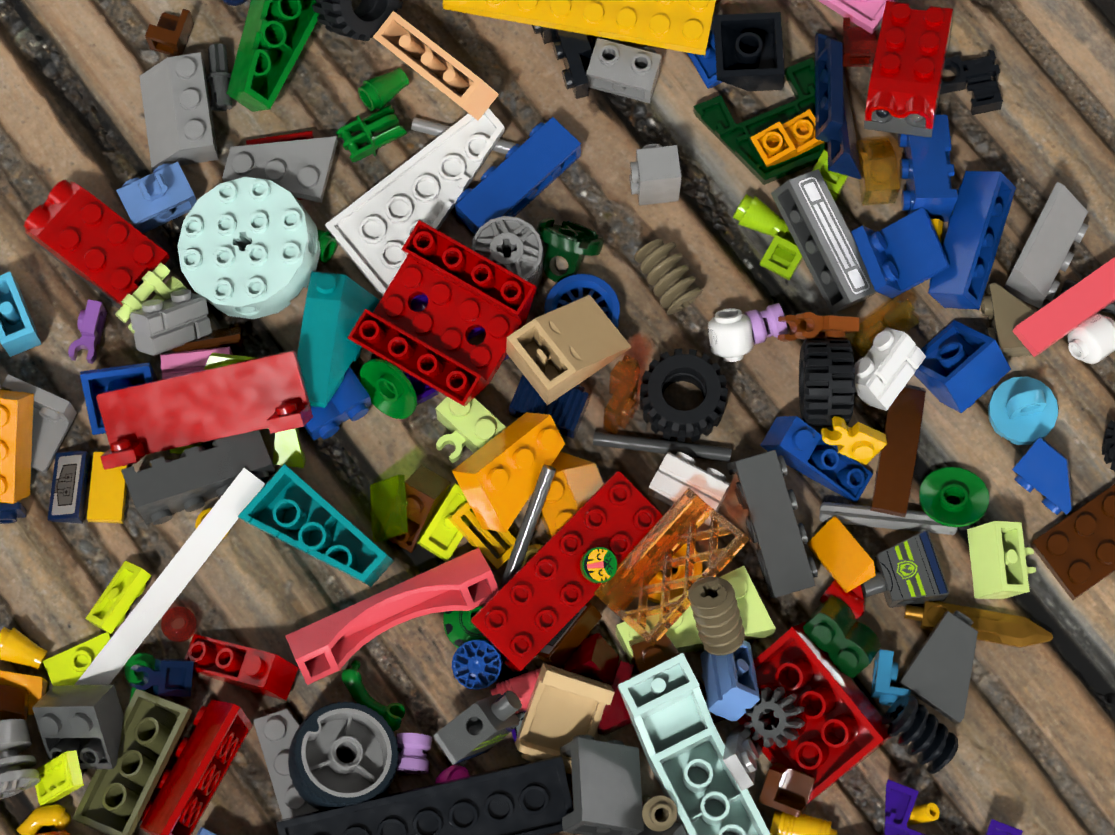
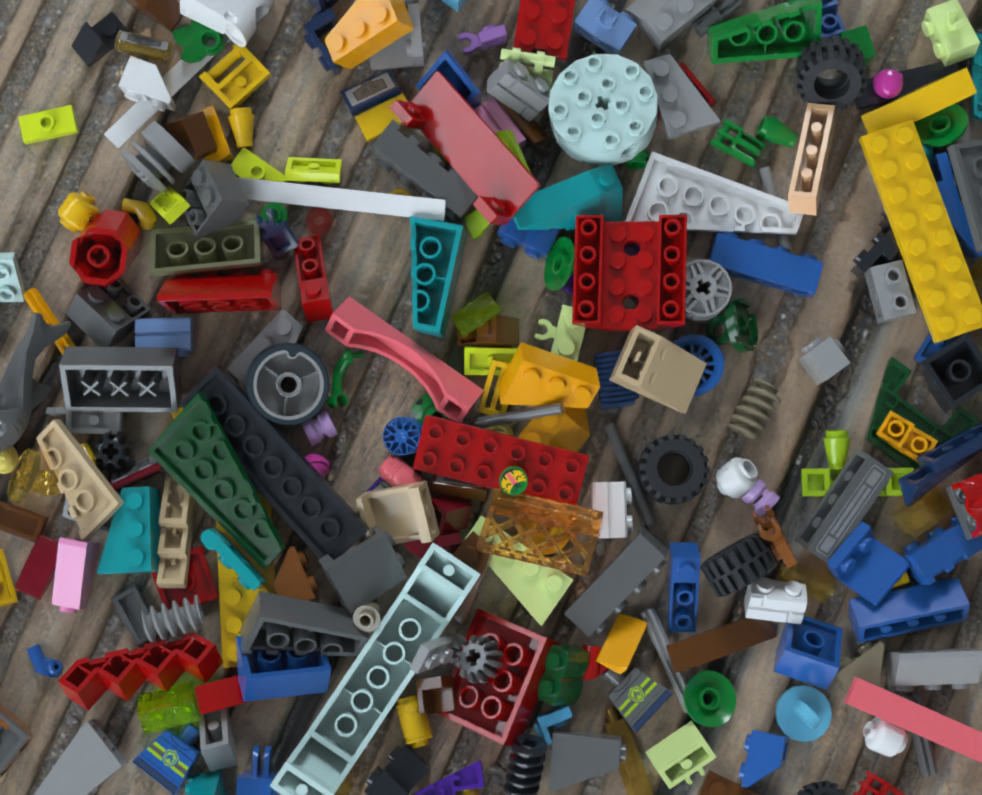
camera: 55 degrees right, 10 degrees up
dark grey torso [433,691,522,765] -> none
clear orange slope [603,354,640,434] -> none
dark tan piece [688,577,745,656] -> none
medium blue brick [700,640,760,721] -> none
yellow plate [821,416,887,465] -> none

